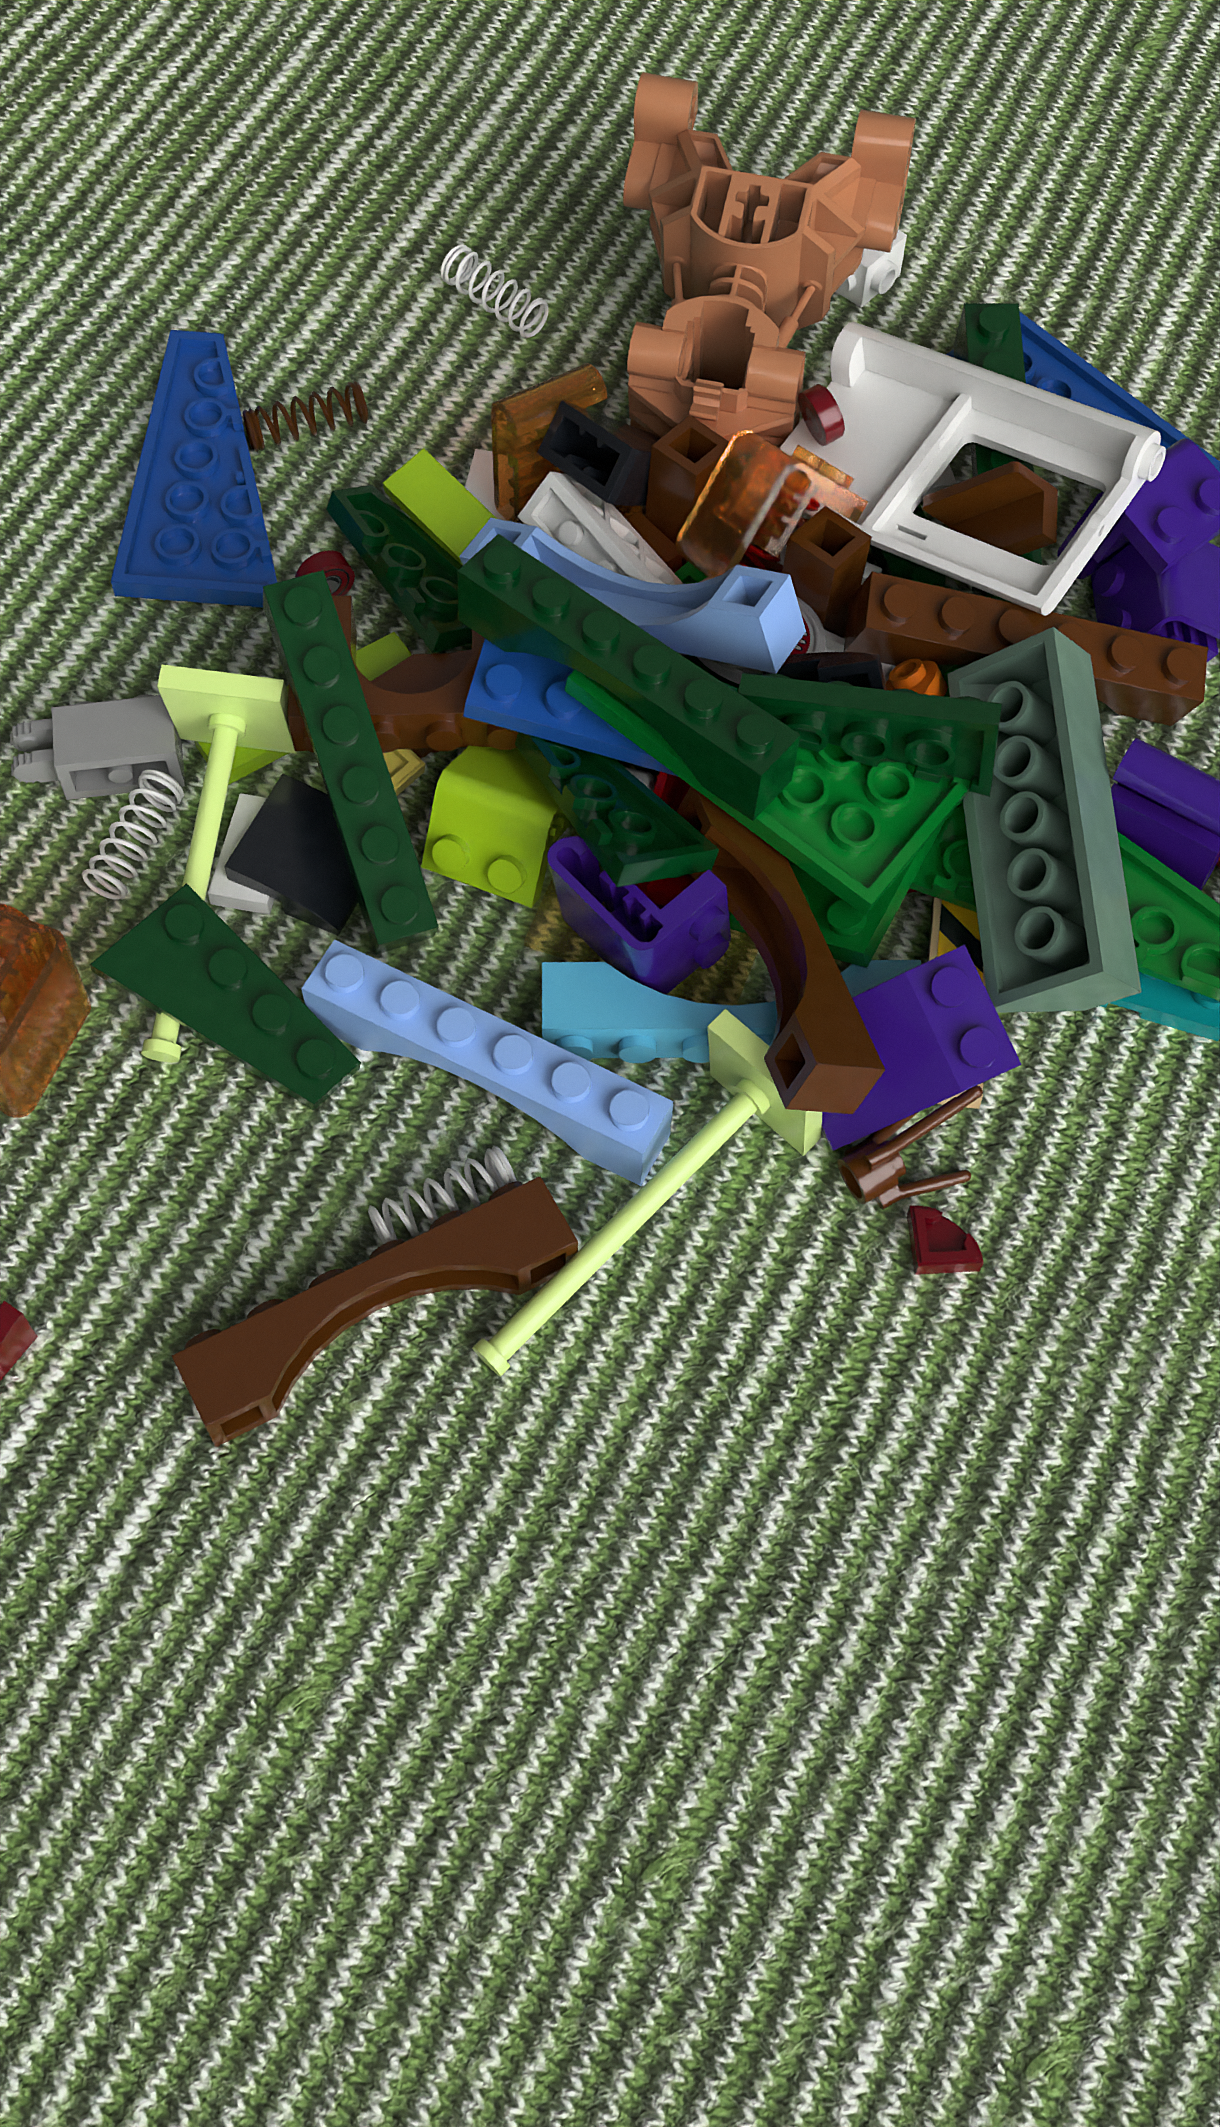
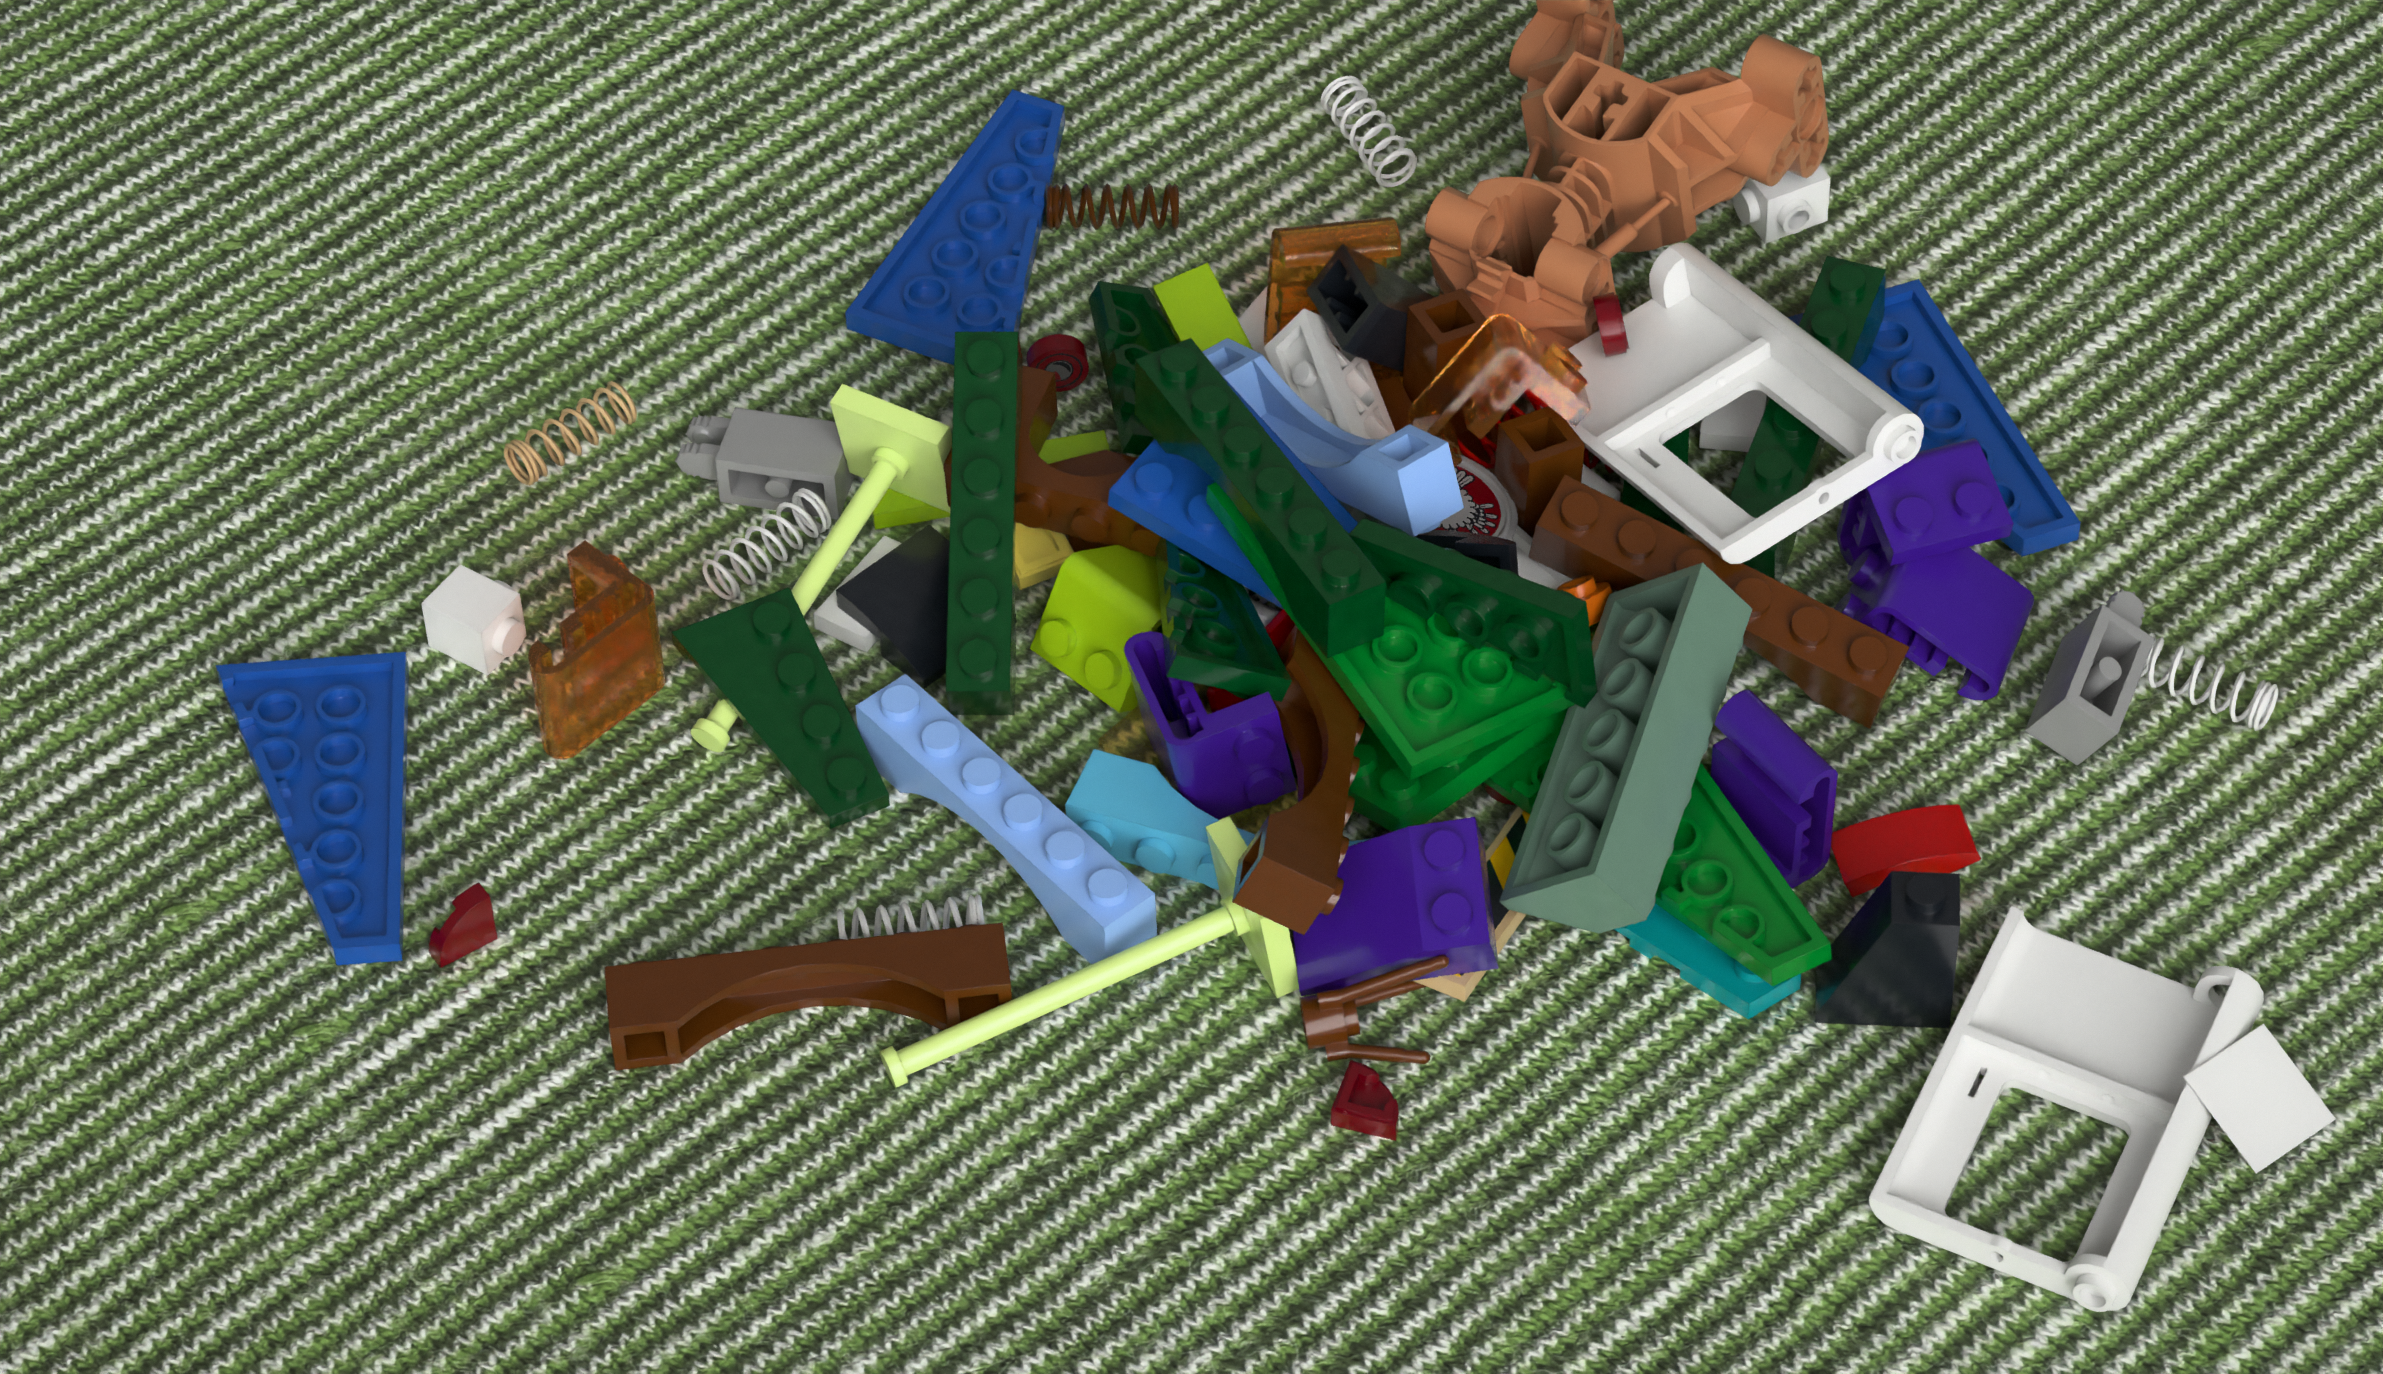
camera: 25 degrees right, 15 degrees down
reddish brown panel [922,461,1058,556] -> none

